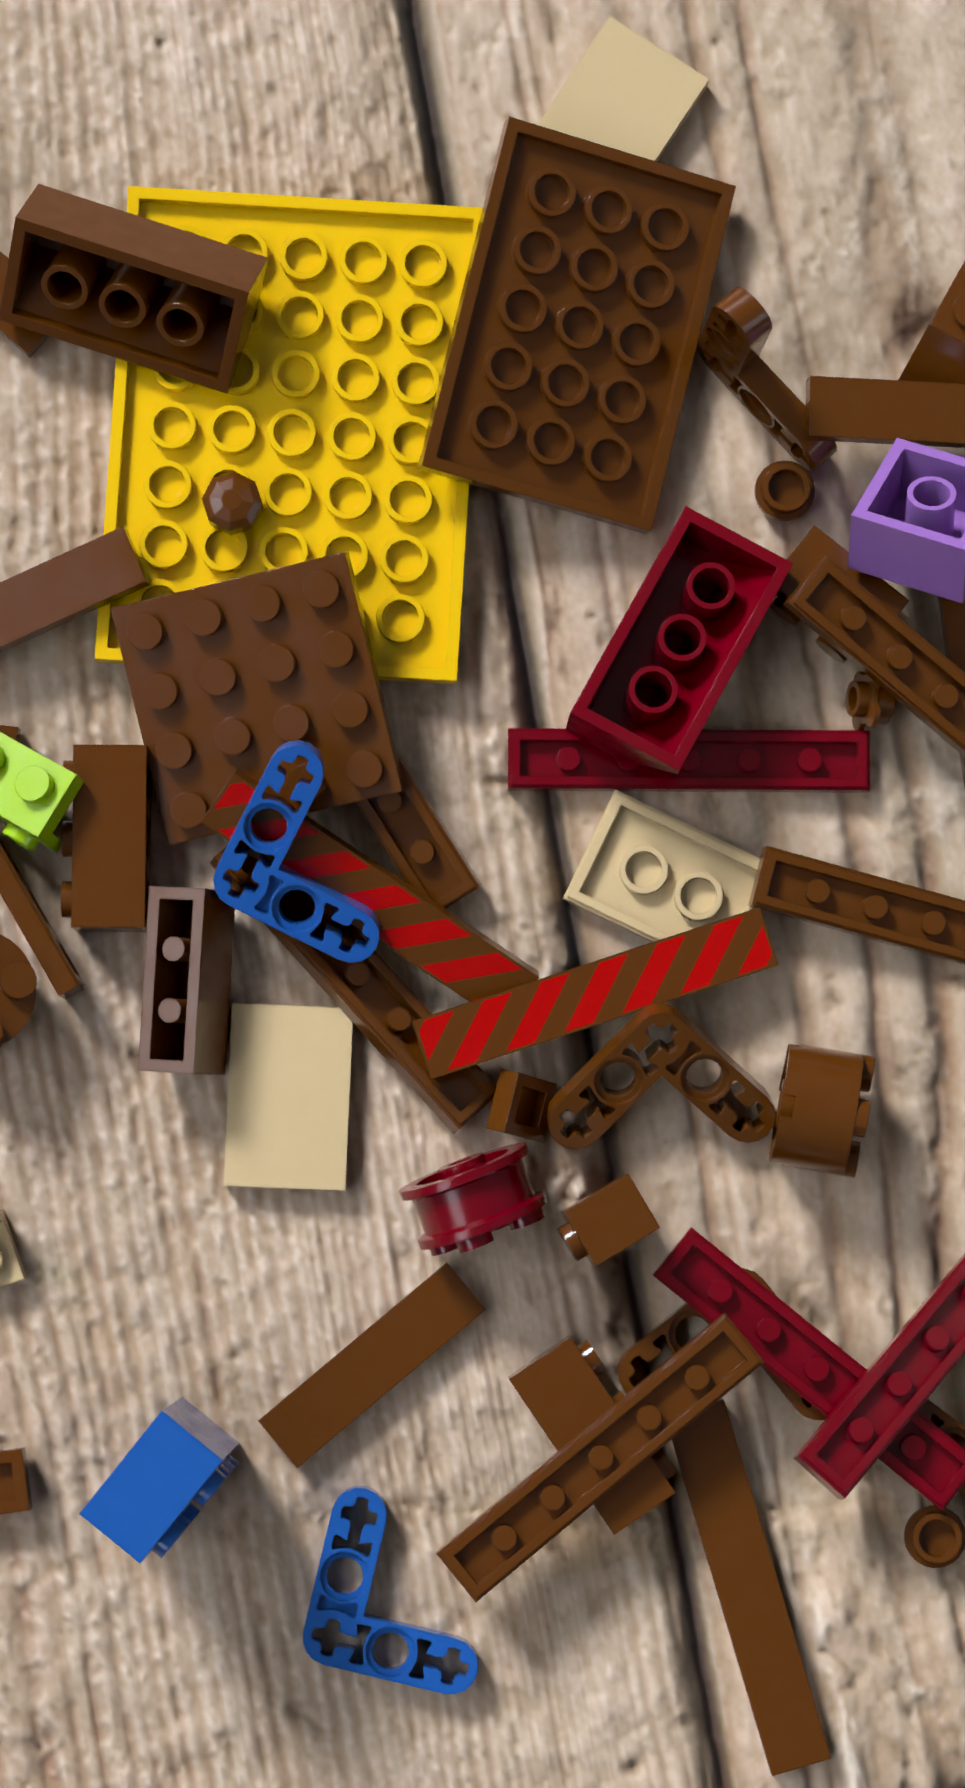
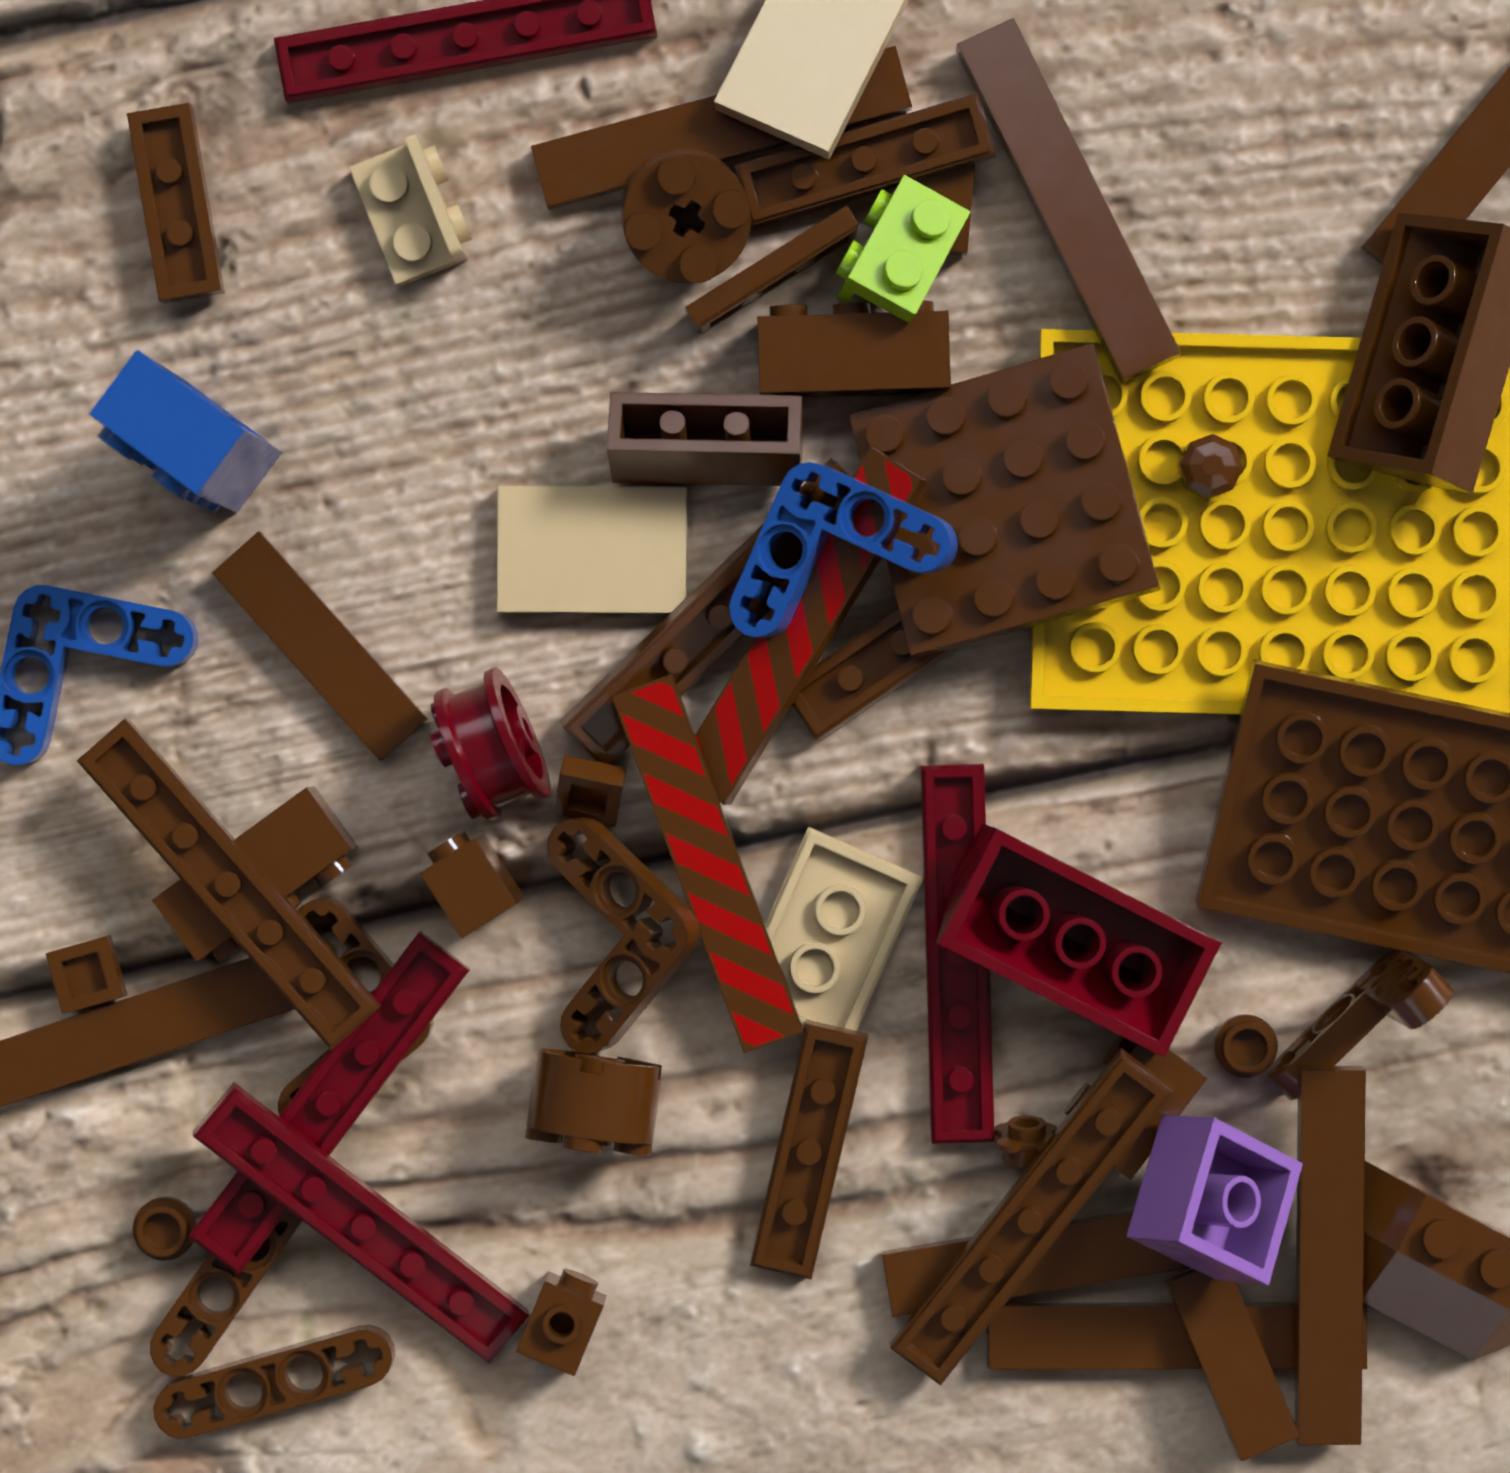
camera: 90 degrees right, 5 degrees up
none -> reddish brown plate [45,935,128,1014]

